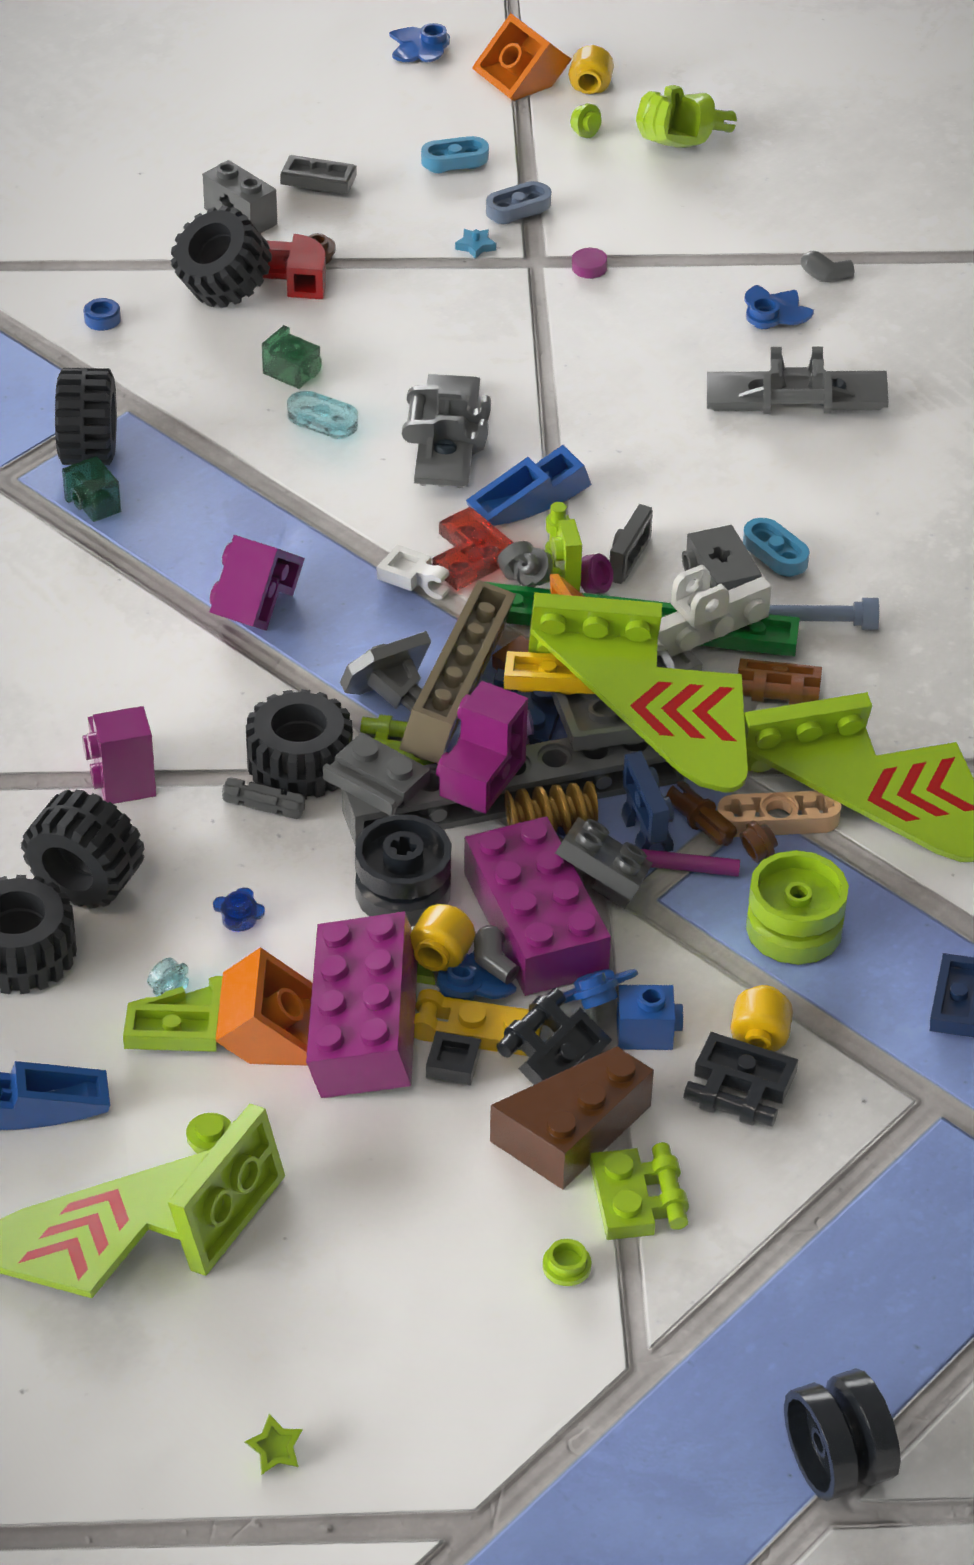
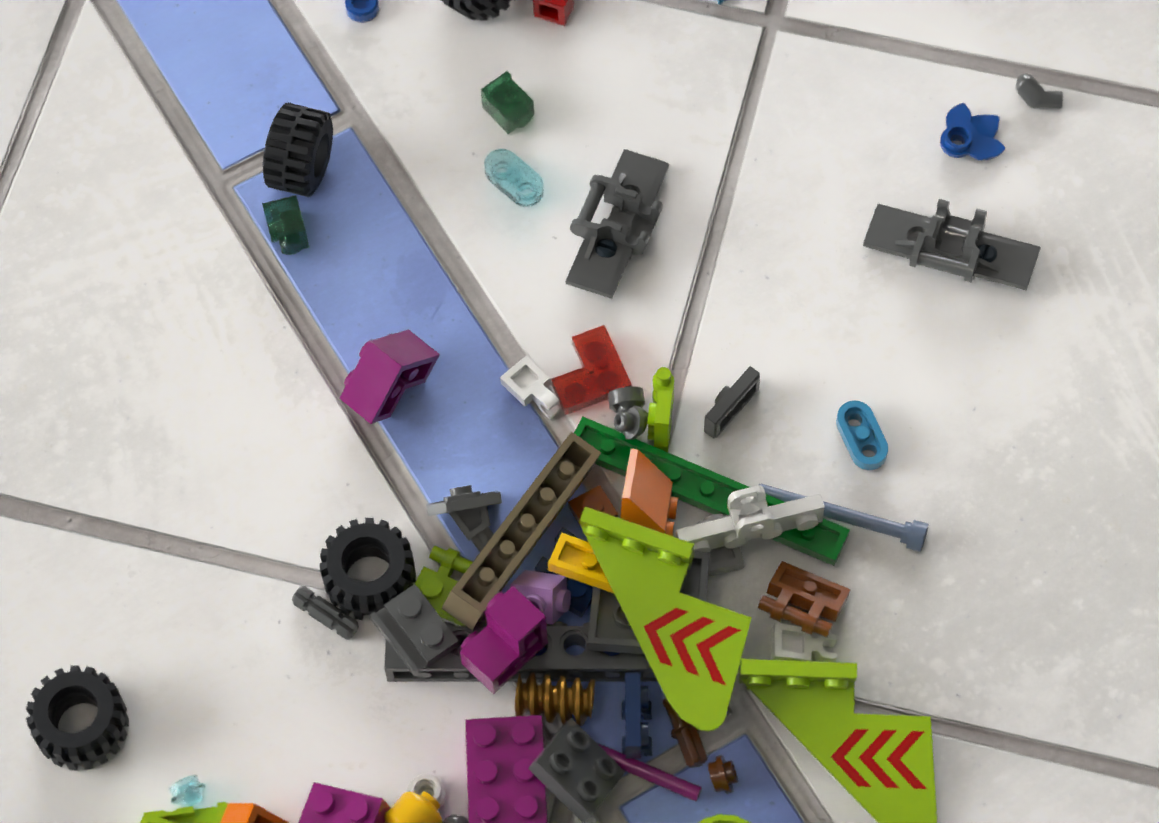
camera: 20 degrees right, 20 degrees up
black tyre [21,789,145,909] -> none
magenta brick [82,706,156,804] -> none
clear blue plate [213,887,265,932] -> none
black wheel [355,815,452,927] -> none
blue slope [466,445,592,527] -> none
magenta tile [572,247,607,279] -> none
magenta tile [580,553,613,594] -> none
dark grey brick [682,525,762,590] -> none
light nougat beam [717,791,842,837] -> none

